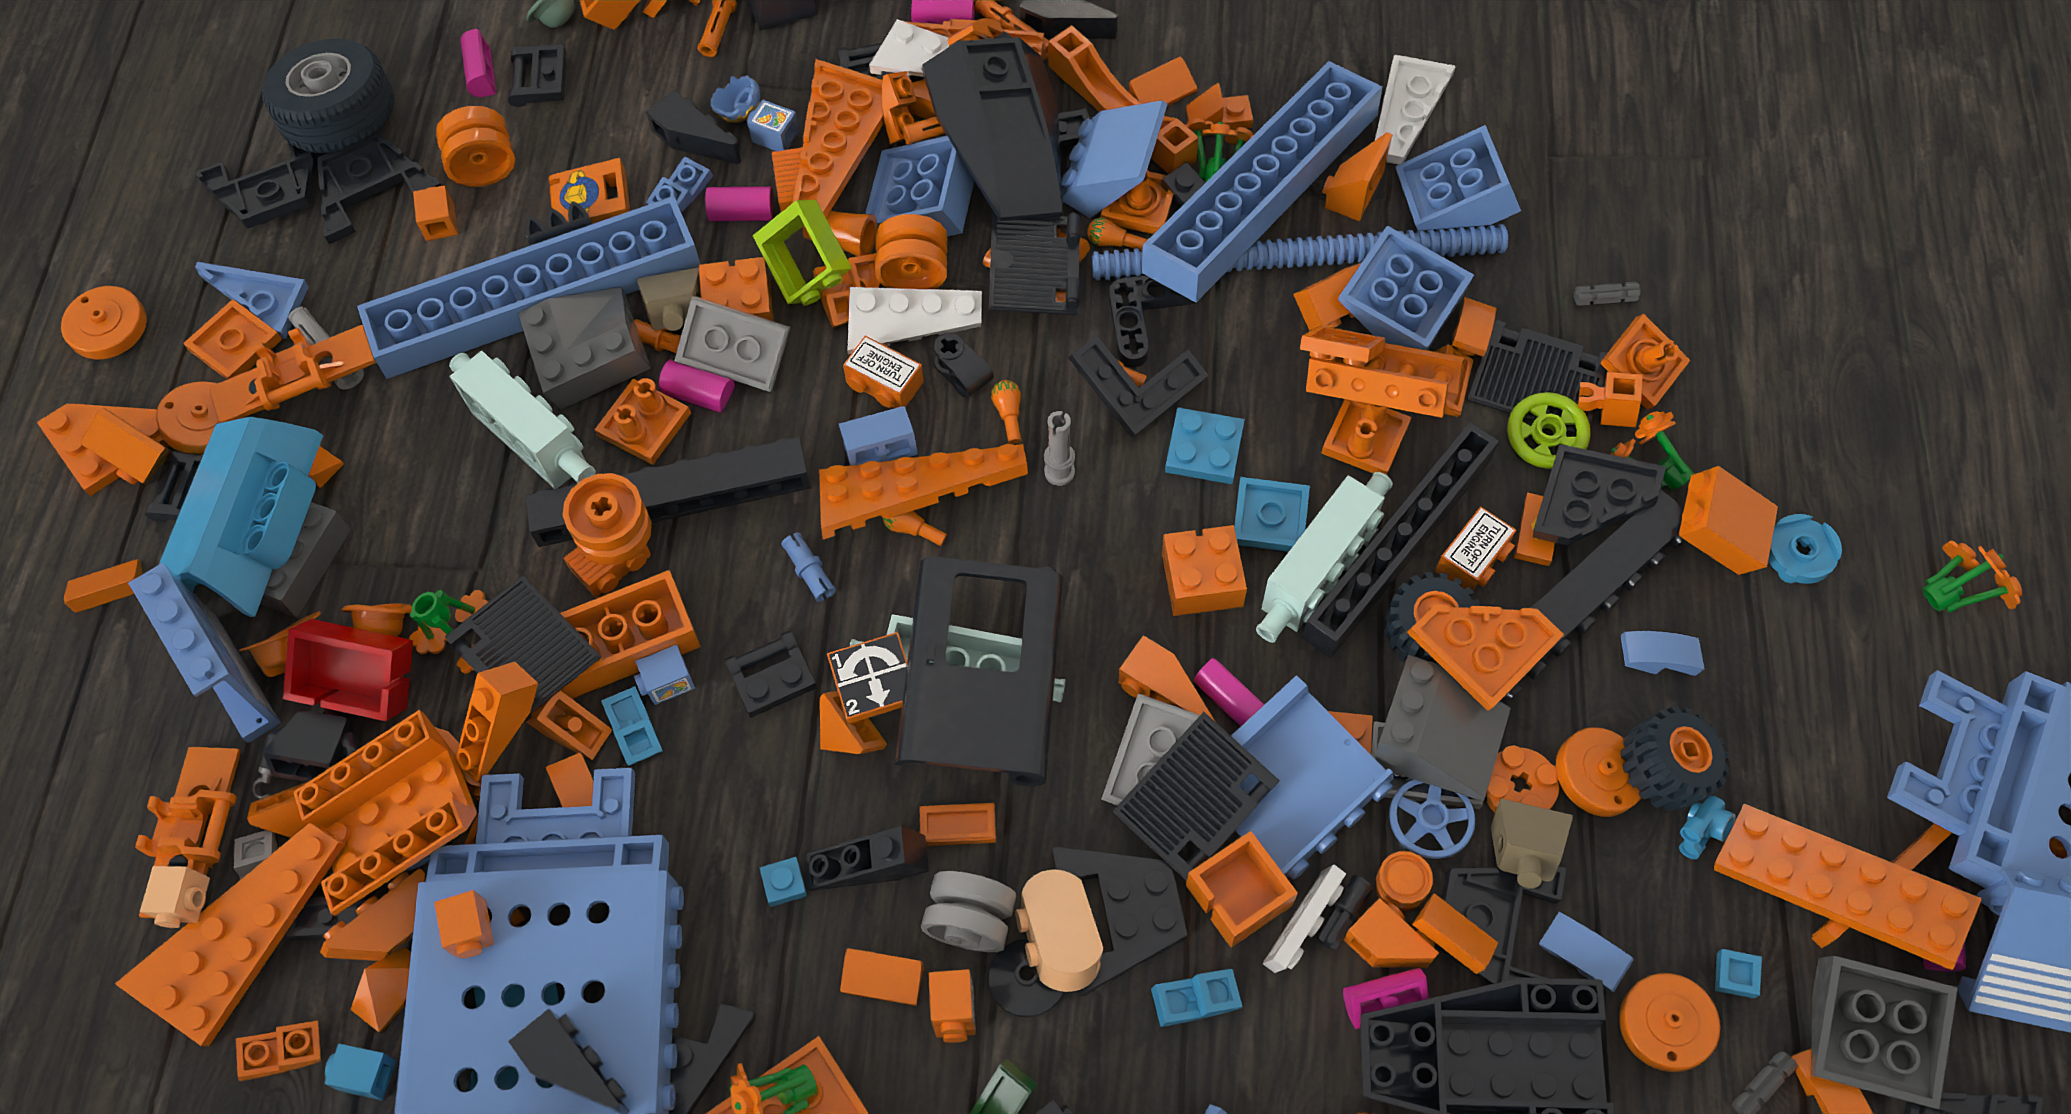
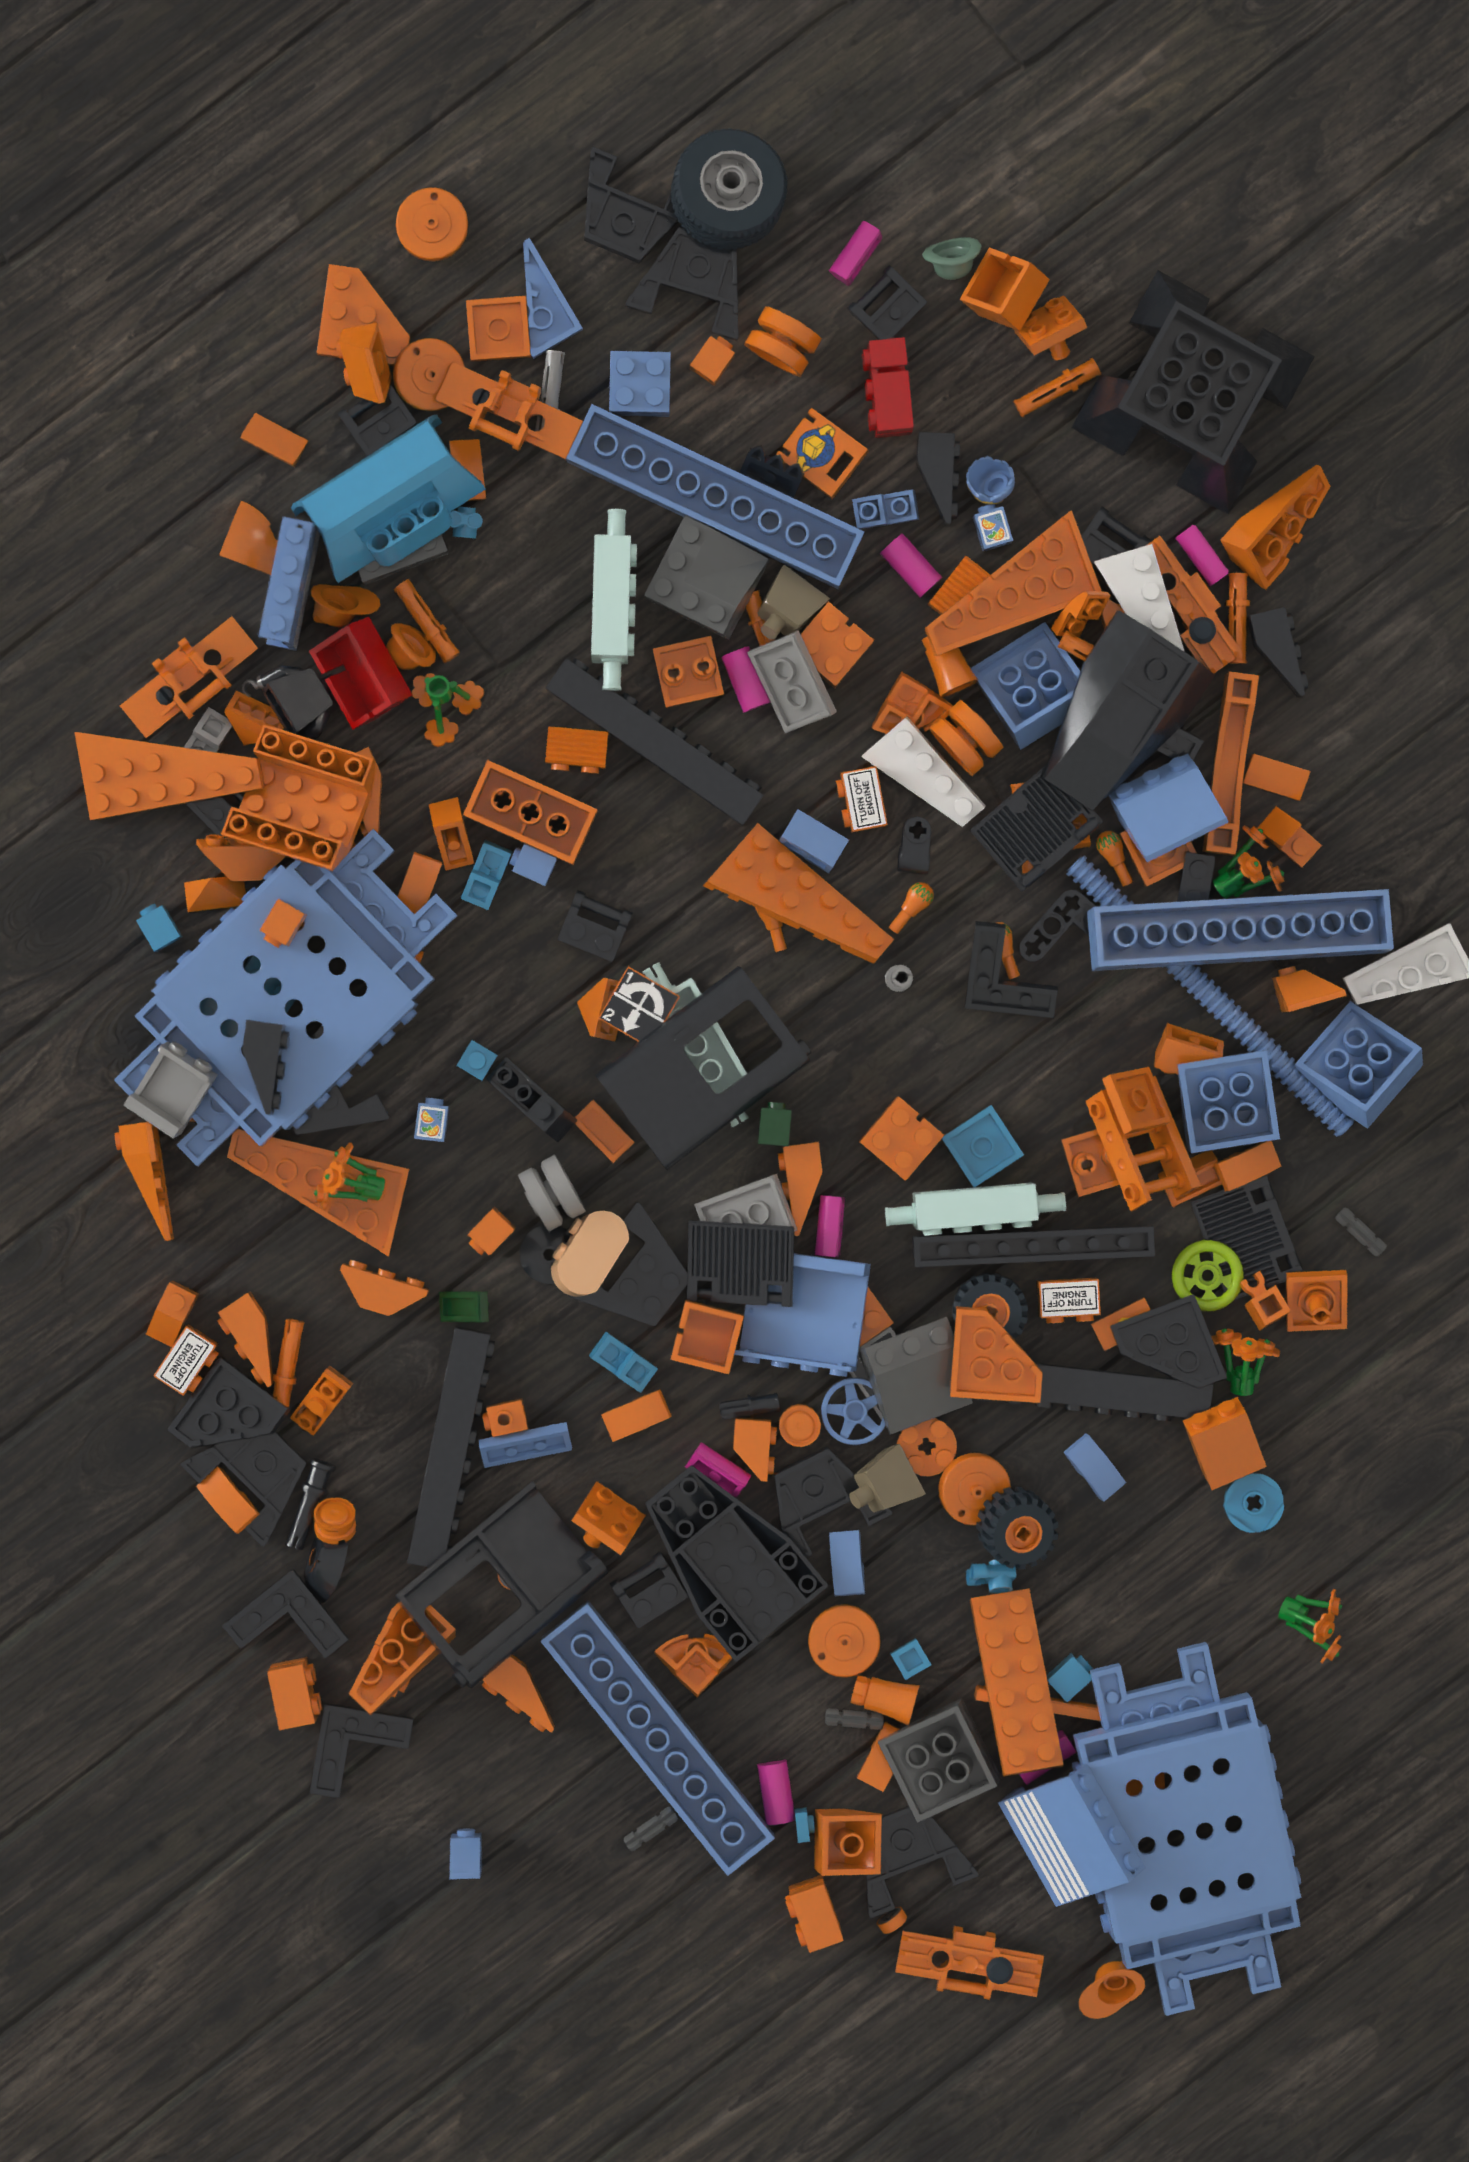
camera: 45 degrees right, 25 degrees up
light nougat brick [140,866,210,928] -> none
orange slope [236,1020,321,1081] -> none
black window [445,575,601,722] -> none
orange slope [456,662,538,783] -> none
orange wheel [563,473,652,565] -> none
lime window [753,200,852,306] -> none
medium blue pin [781,533,836,602] -> none
orange slope [840,948,924,1006] -> none
orange slope [947,18,1003,46] -> none
dark azure plate [1165,408,1245,484] -> none
white plate [1262,865,1346,973] -> none
orange slope [1412,893,1498,974] -> none
none -> orange brick [219,501,278,575]
none -> orange pin [393,579,460,664]
none -> brick [414,1097,450,1142]
none -> dark azure plate [450,507,483,538]
none -> orange slope [601,1389,672,1442]
none -> medium blue brick [609,351,671,417]
none -> dark green brick [757,1102,792,1146]
none -> orange plant [851,1675,920,1726]
none -> red piece [862,337,914,438]
none -> dark azure brick [1046,1653,1092,1702]

